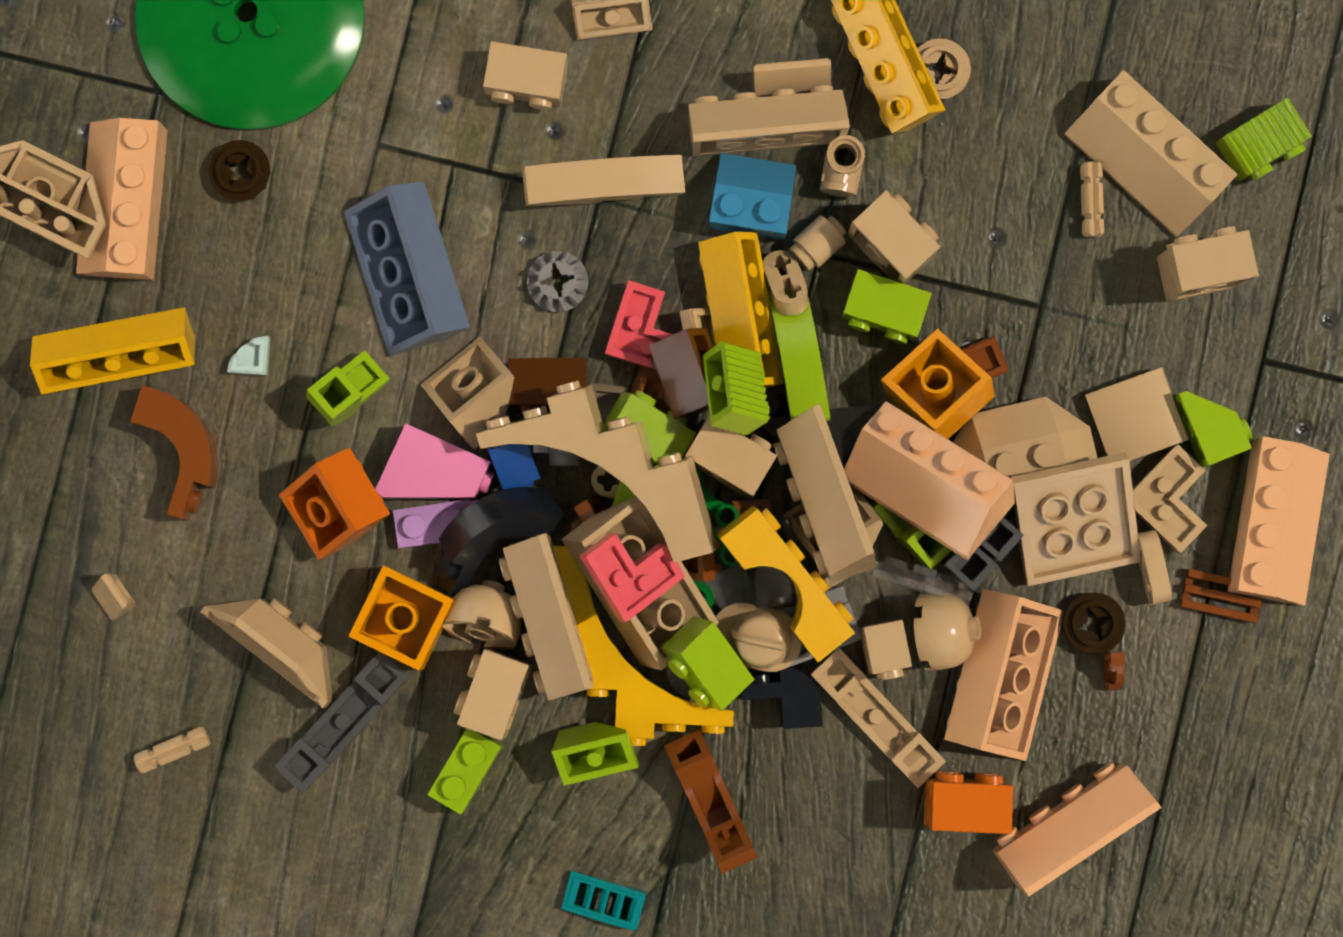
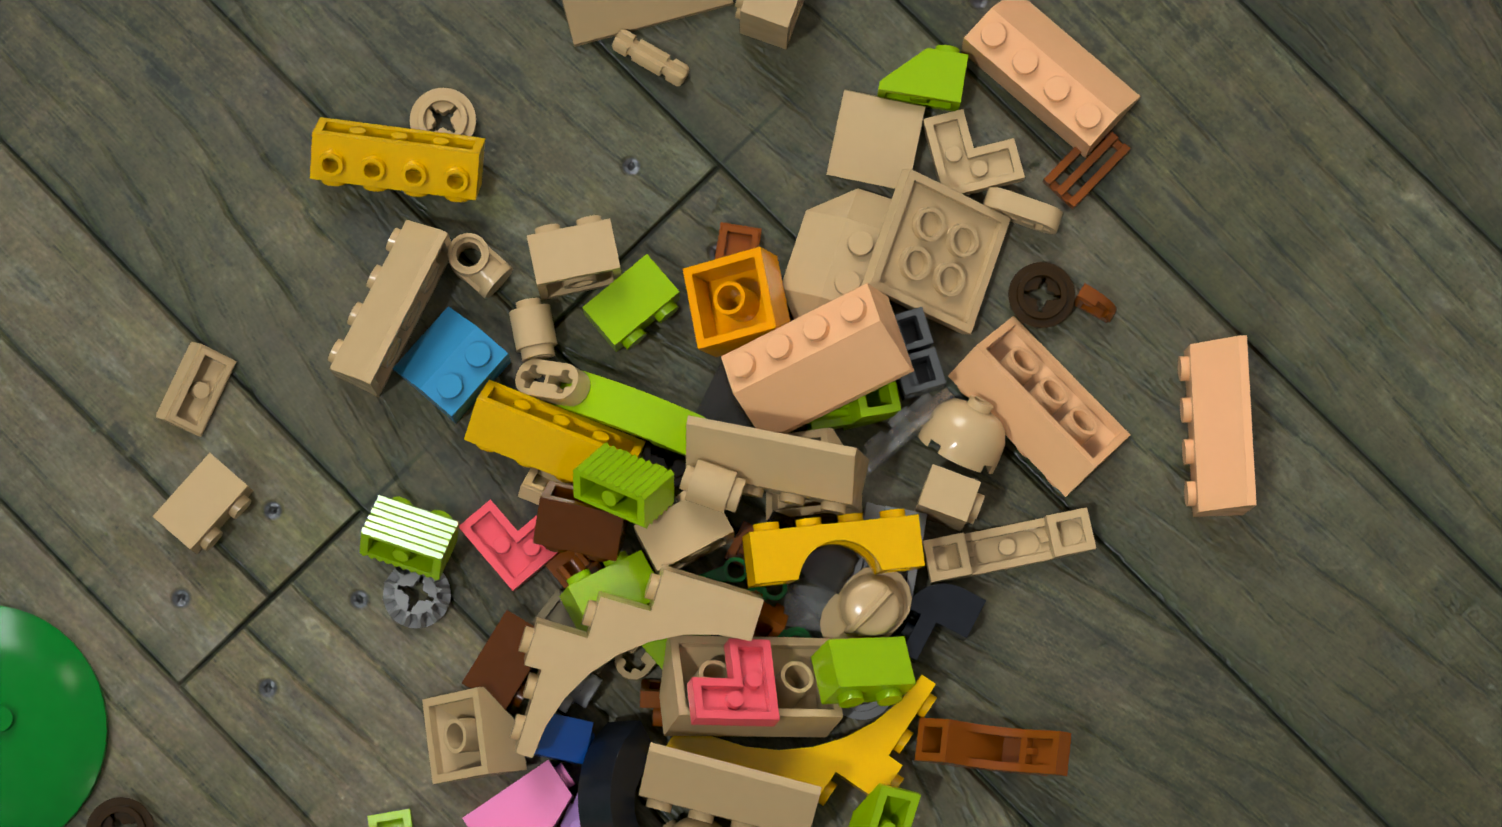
camera: 60 degrees left, 5 degrees down
sand blue slope [344,181,470,356] -> none
tan slope [522,155,685,206] -> none
tan slope [752,58,831,97] -> none
orange brick [924,771,1013,834] -> none
none -> lime brick [359,495,460,581]
none -> tan brick [679,459,747,513]

